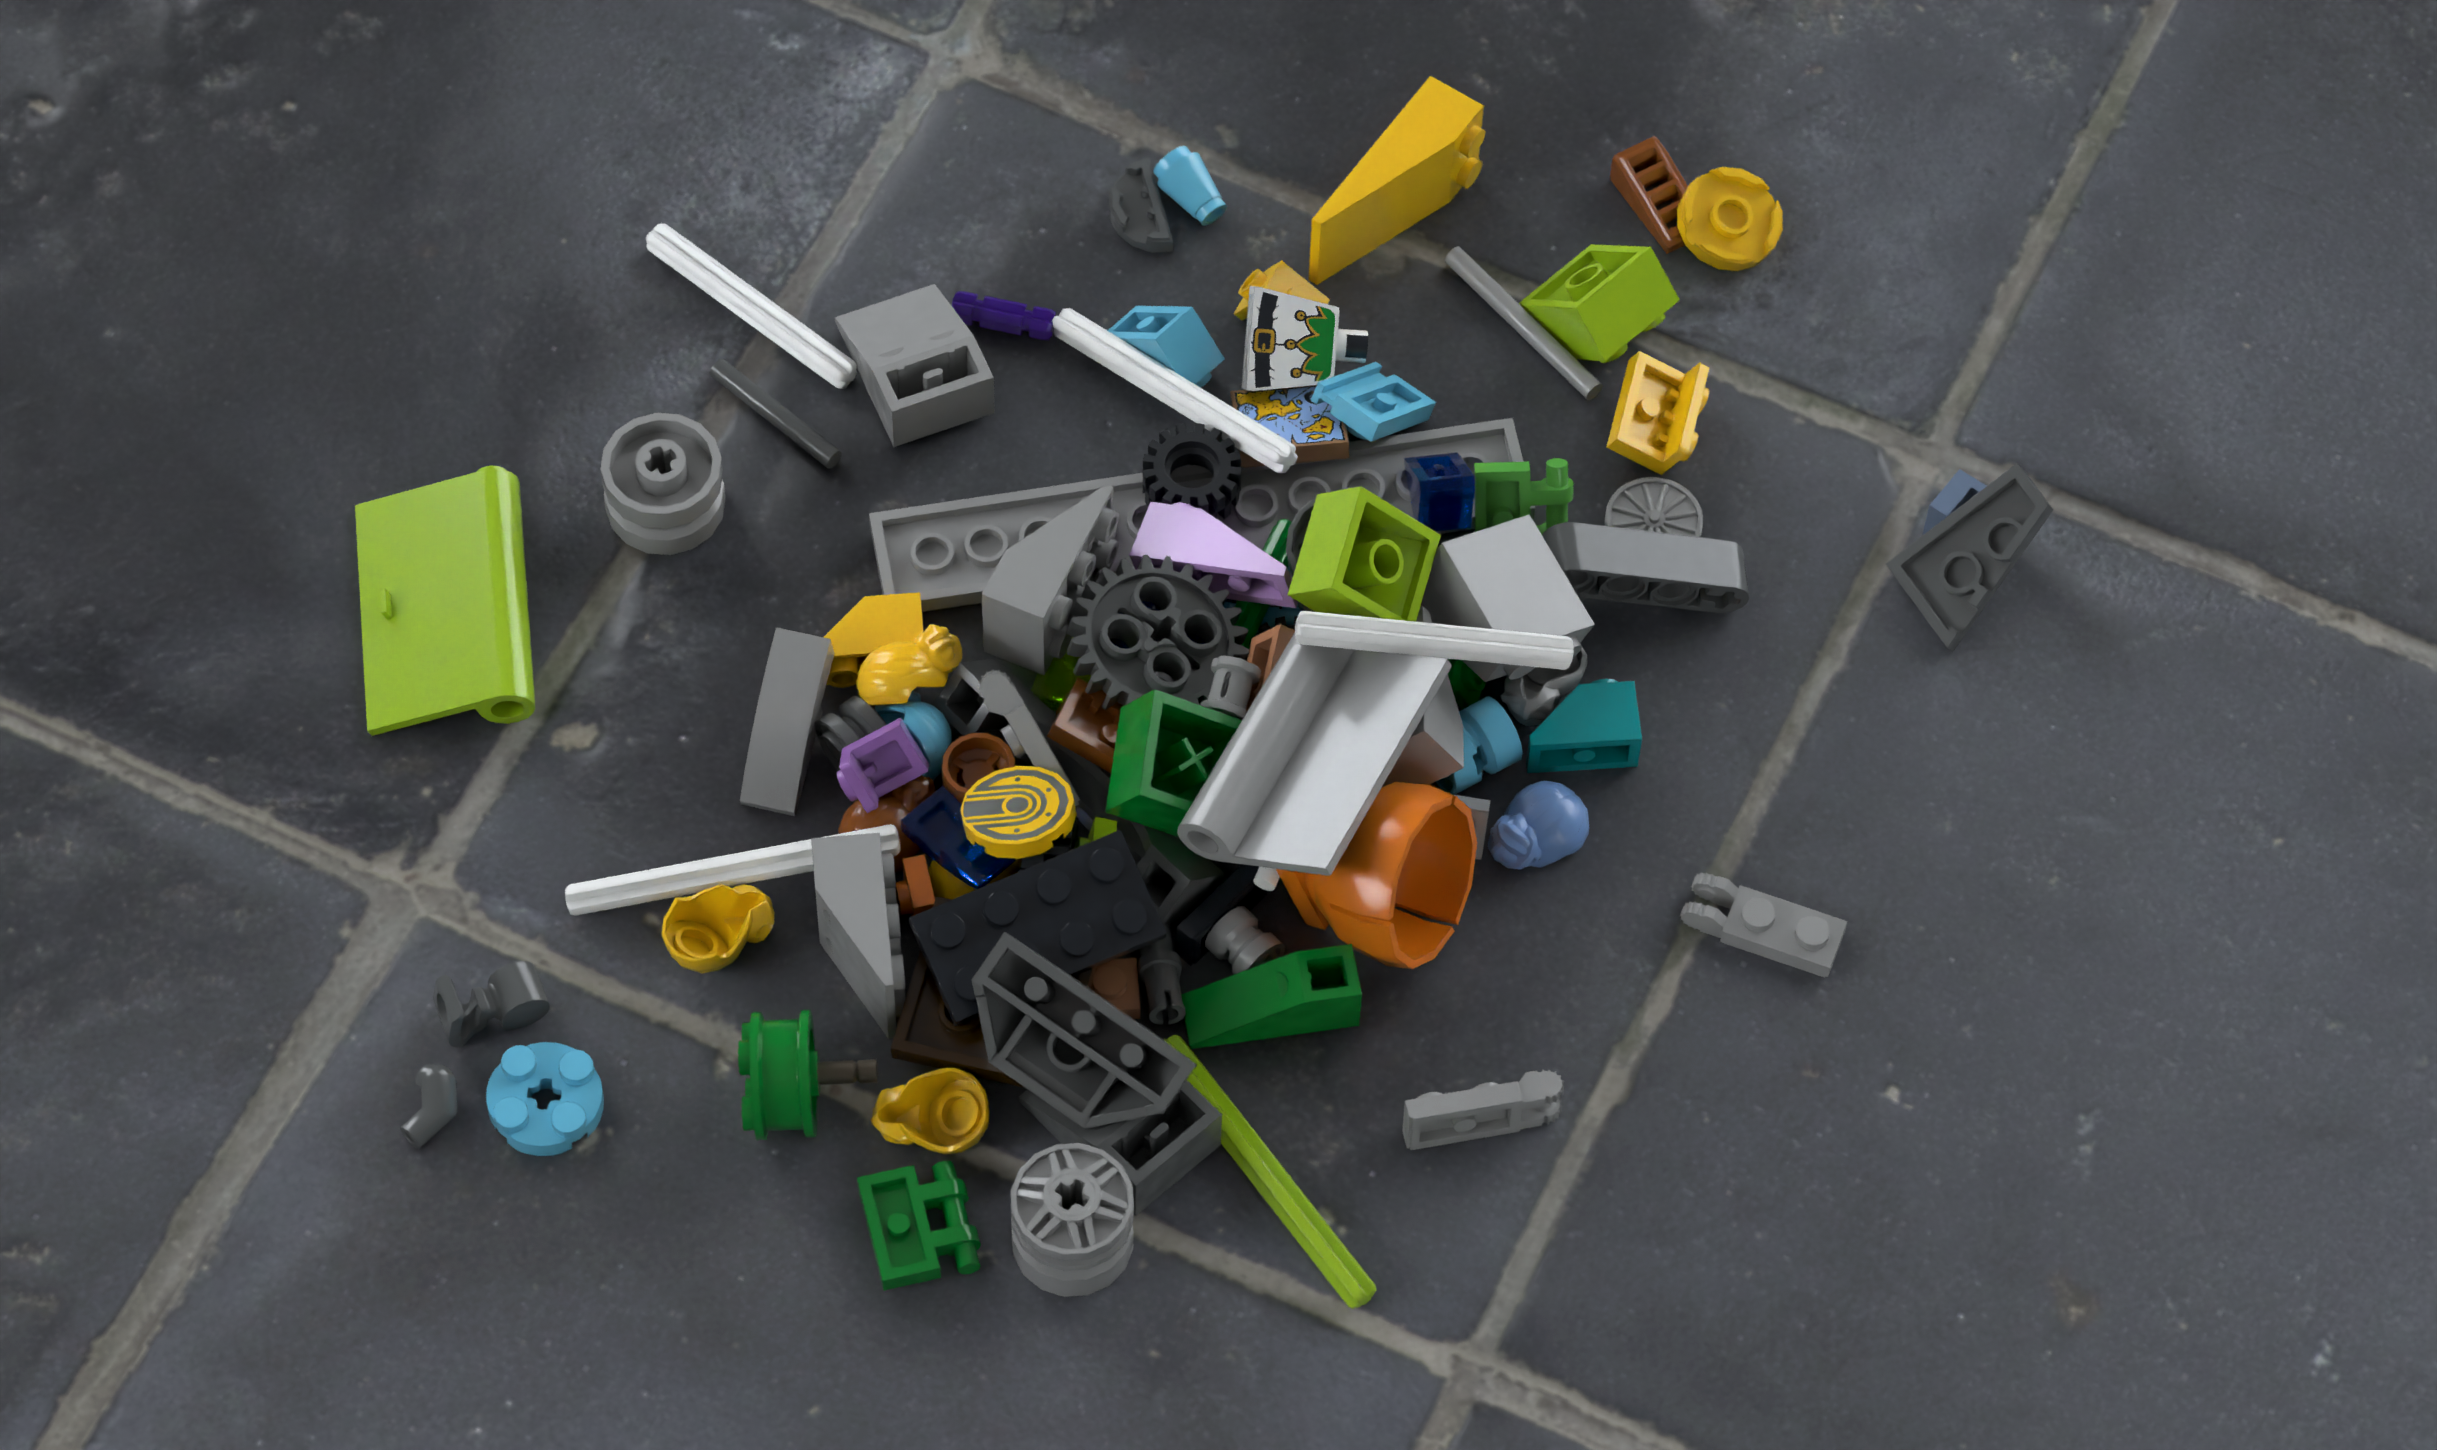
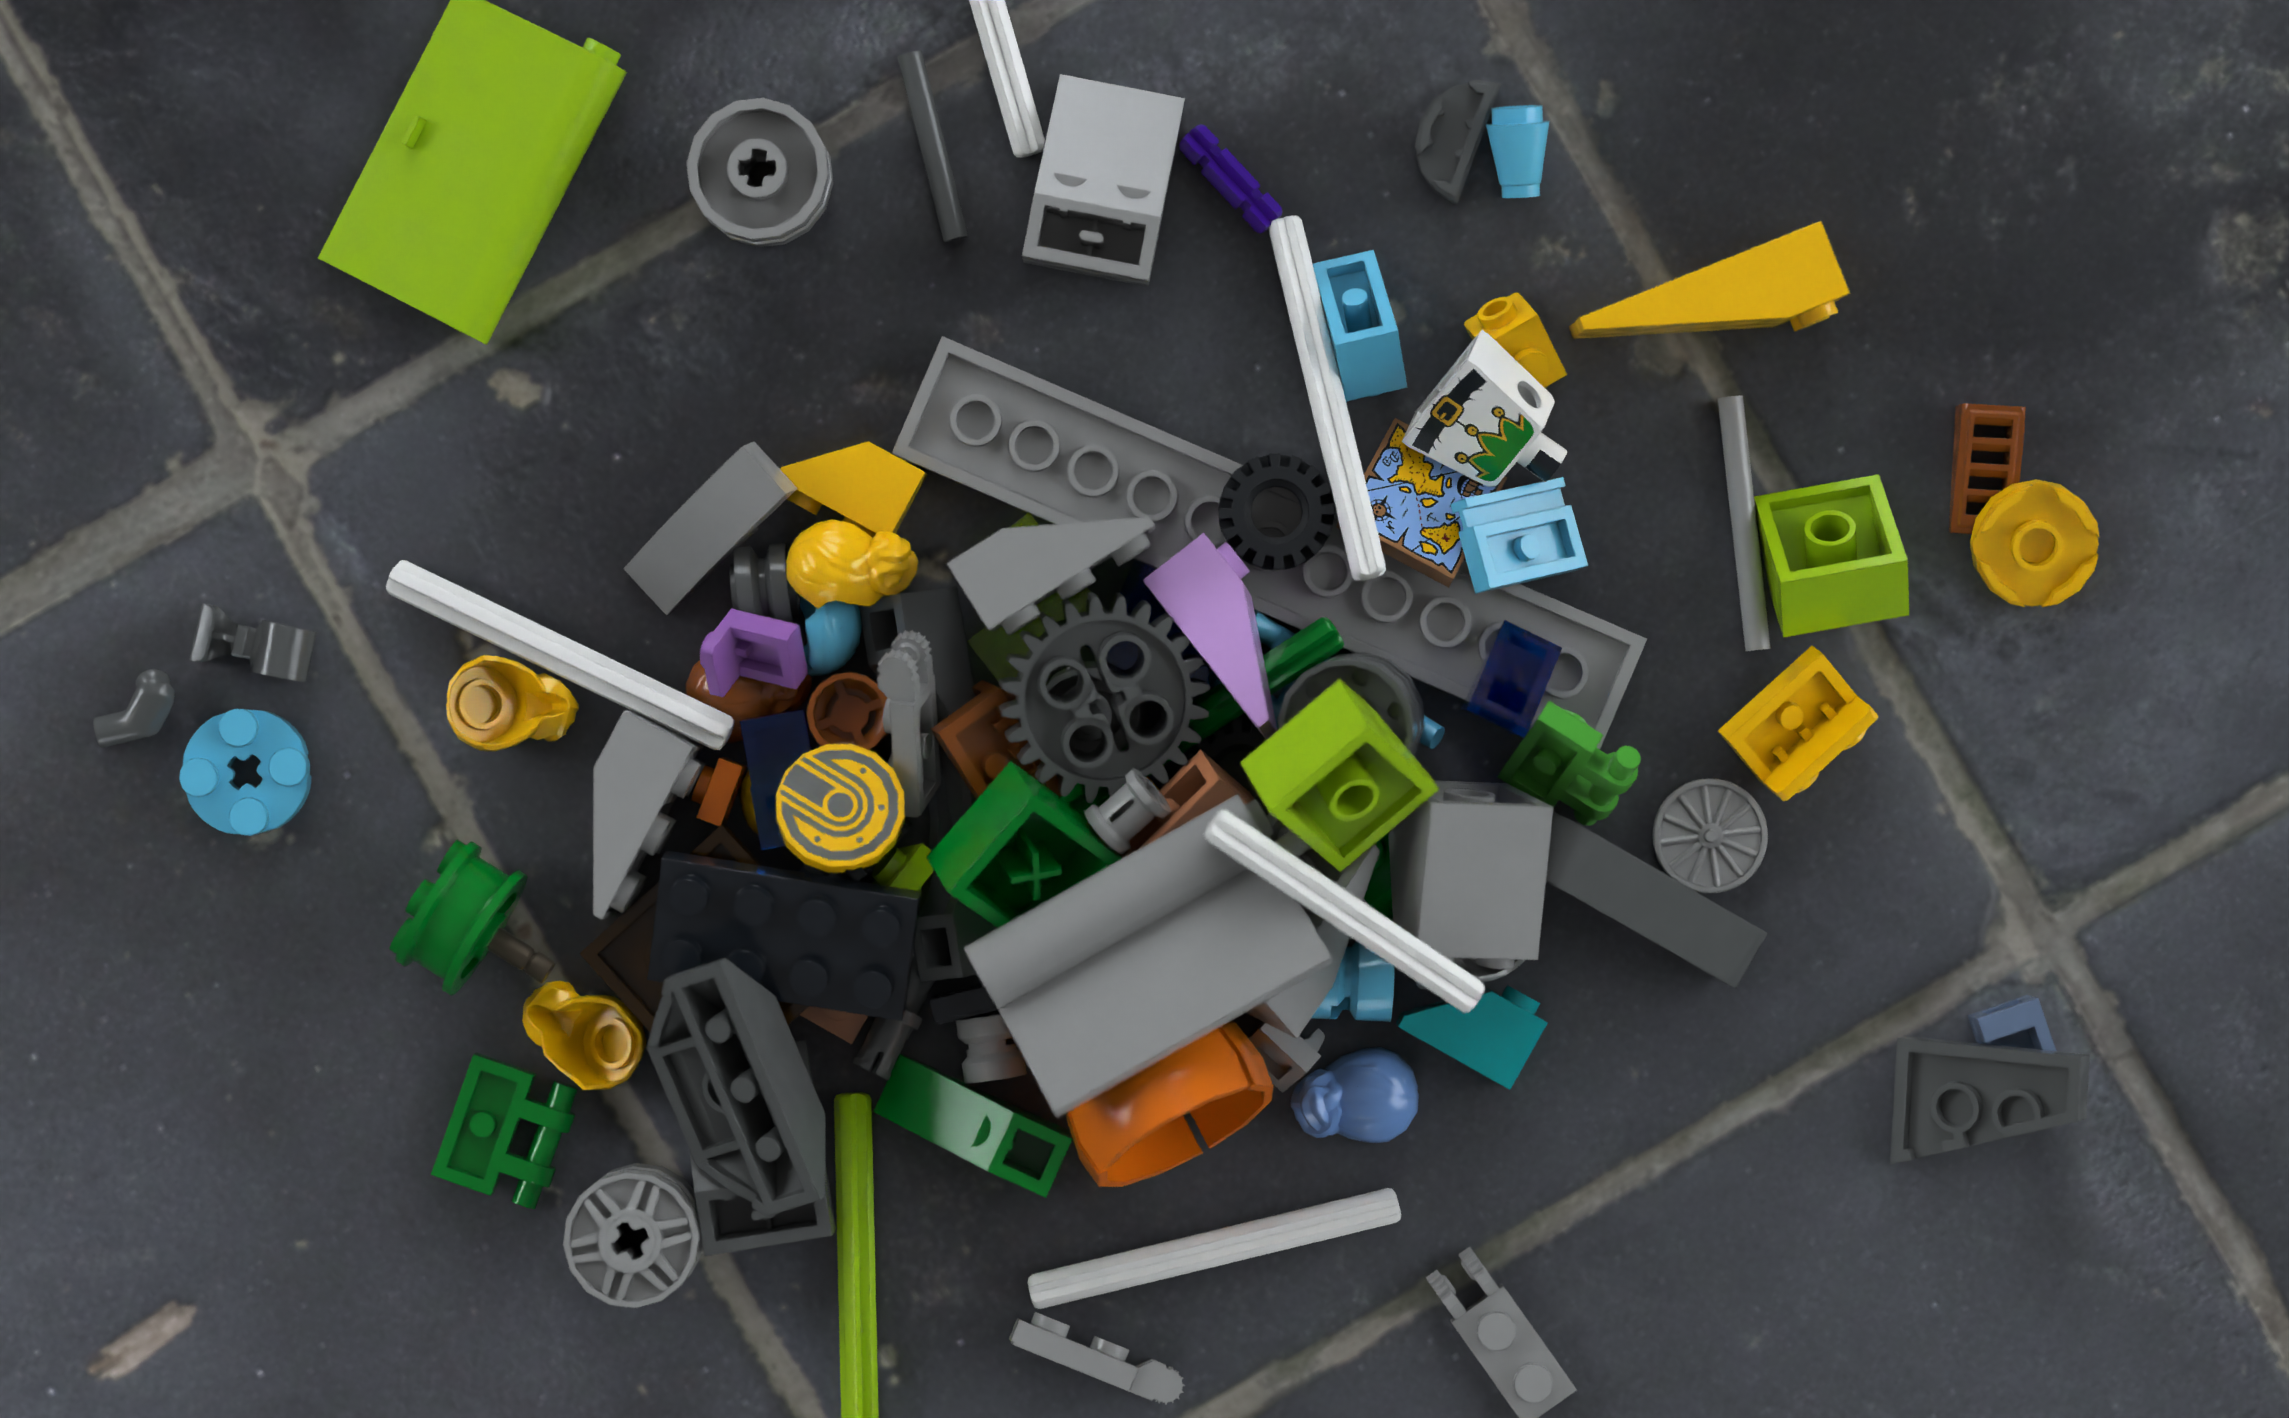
camera: 35 degrees right, 30 degrees up
none -> white axle [1028,1188,1401,1309]

